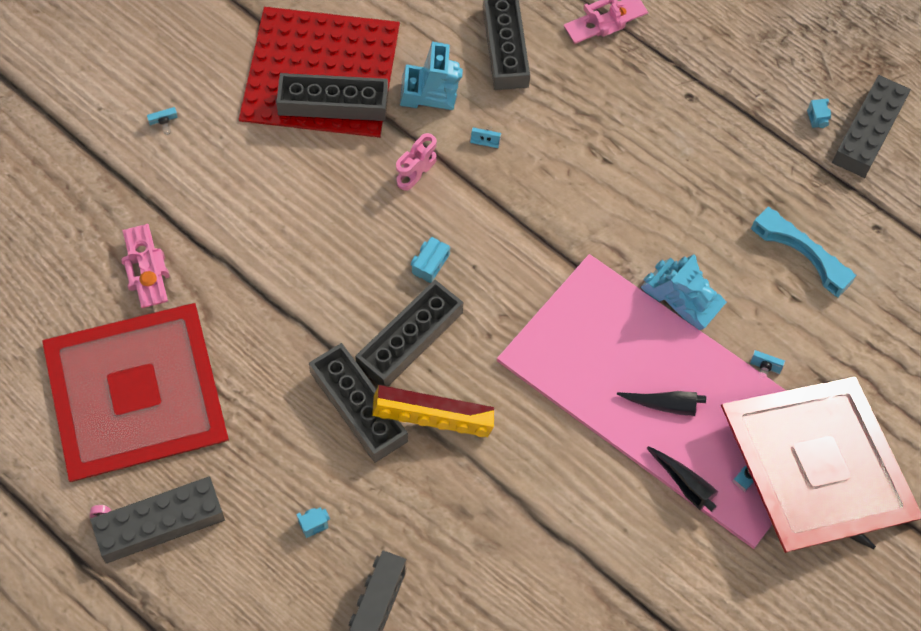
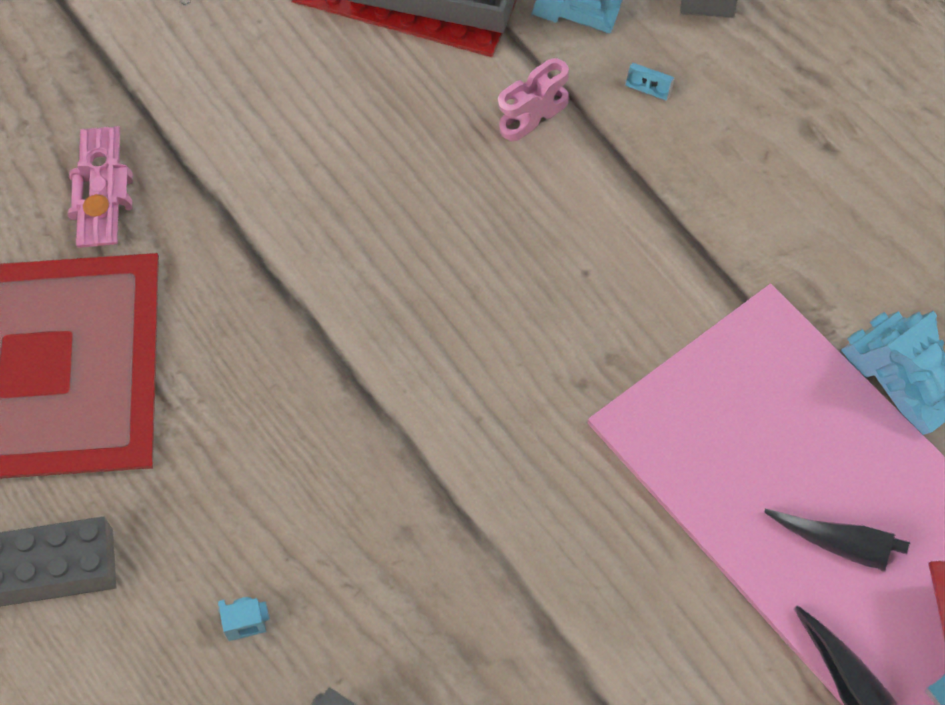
camera: 20 degrees right, 0 degrees up
dark grey brick [309,343,408,463] -> none
dark grey brick [355,280,464,386] -> none
yellow brick [372,385,494,437] -> none
medium azure brick [411,237,450,283] -> none

